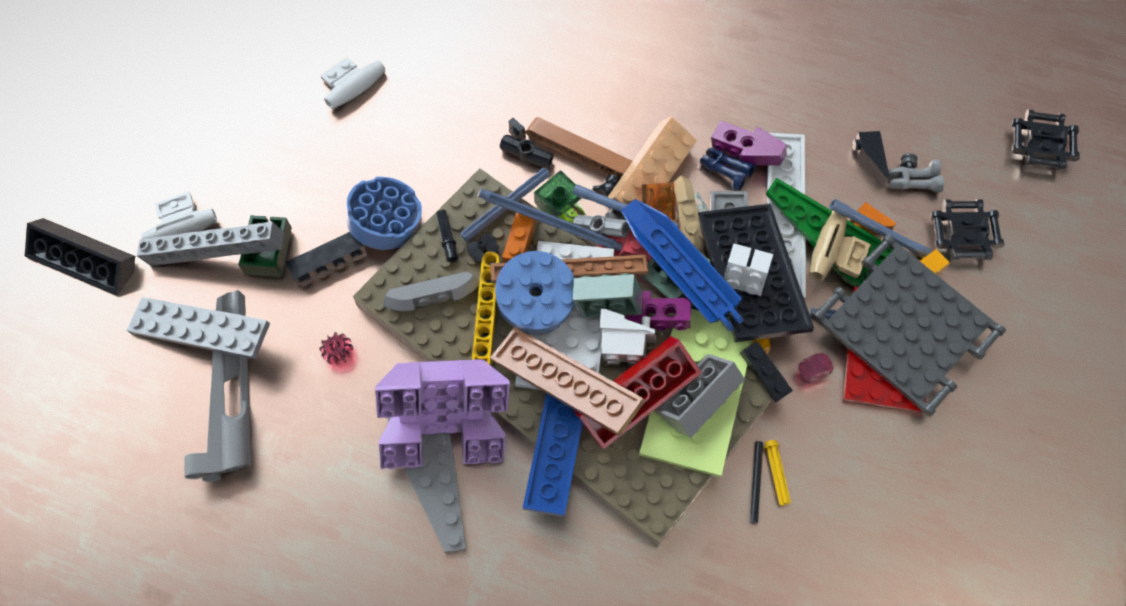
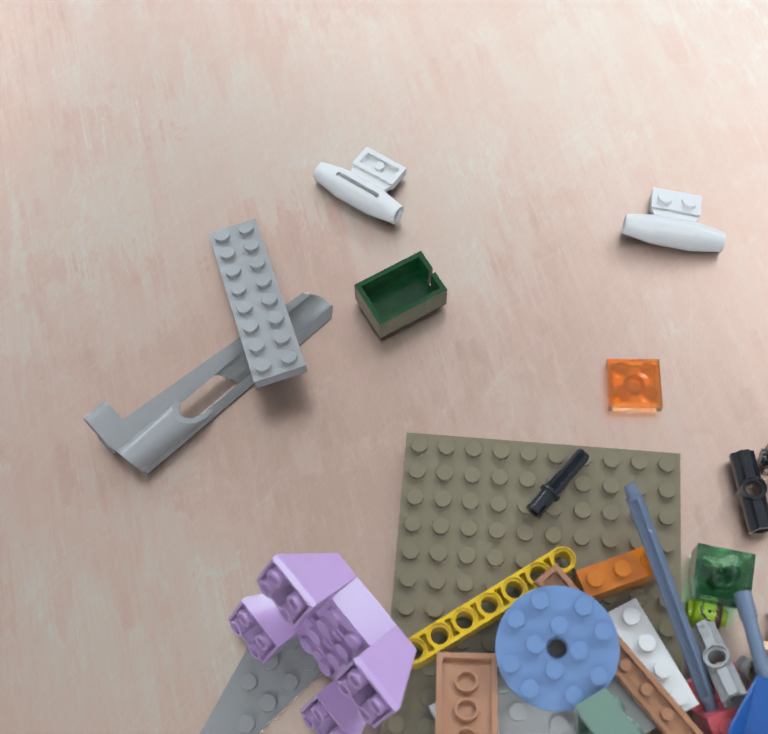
camera: 55 degrees right, 0 degrees up
black slope [24,218,136,295] -> none
light grey brick [136,222,284,266] -> none
black brick [286,232,367,287] -> none
clear pink gear [319,332,354,366] -> none
medium blue brick [345,176,422,250] -> none
light grey brick [383,272,480,311] -> none
sand blue axle [460,168,550,241] -> none
black piece [467,234,499,263] -> none
none -> clear orange plate [605,359,663,411]

